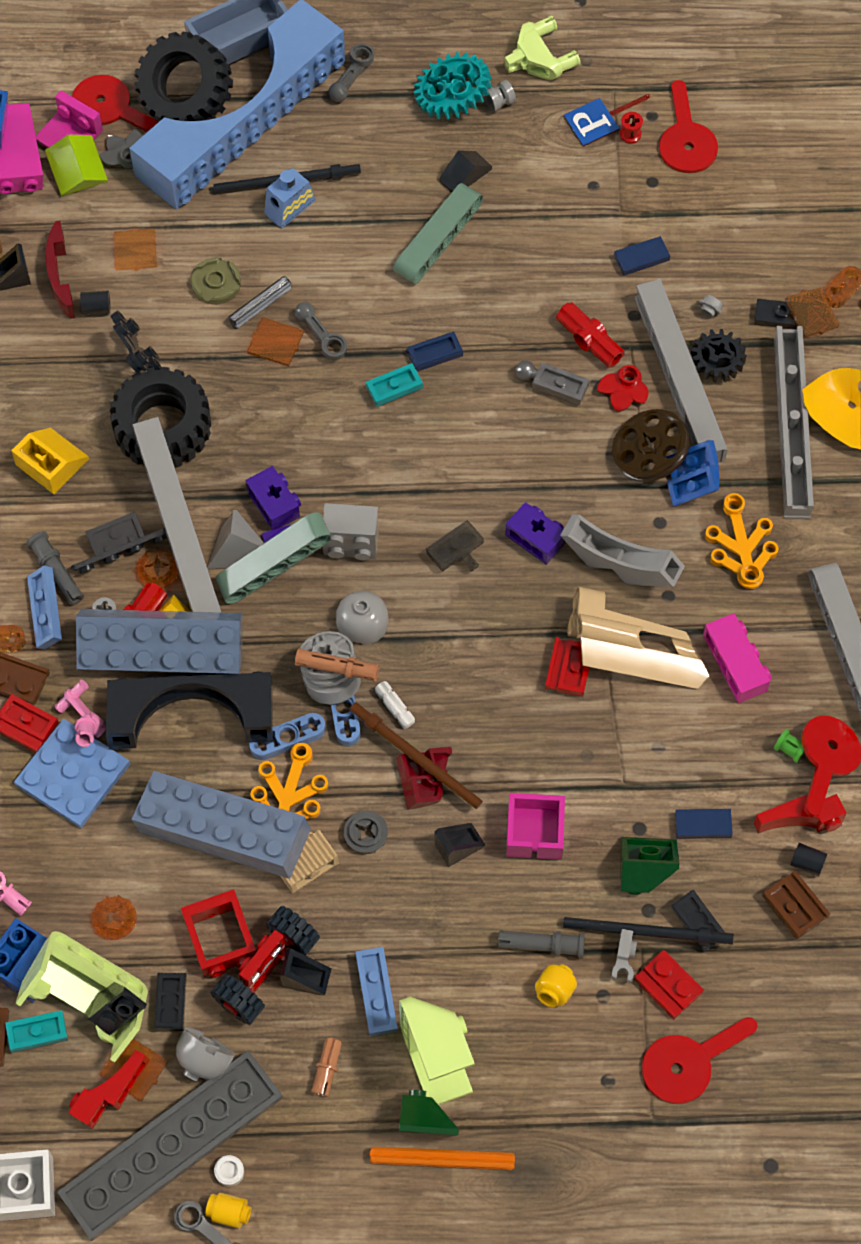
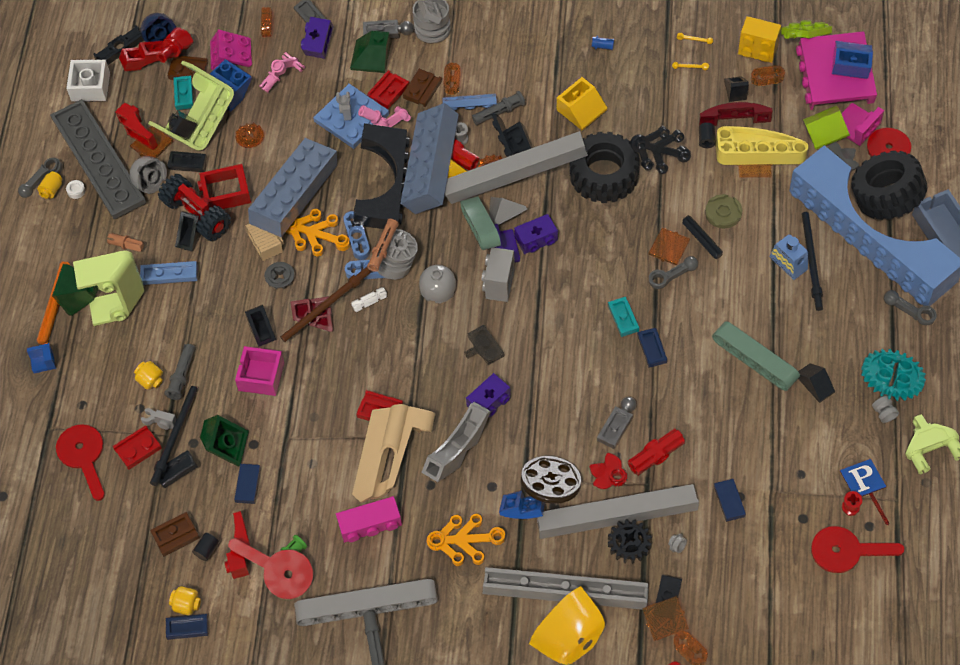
camera: 100 degrees right, 5 degrees down
none -> blue panel [27,343,56,373]
none -> light grey plate [336,92,351,121]
none -> light yellow beam [715,126,808,165]

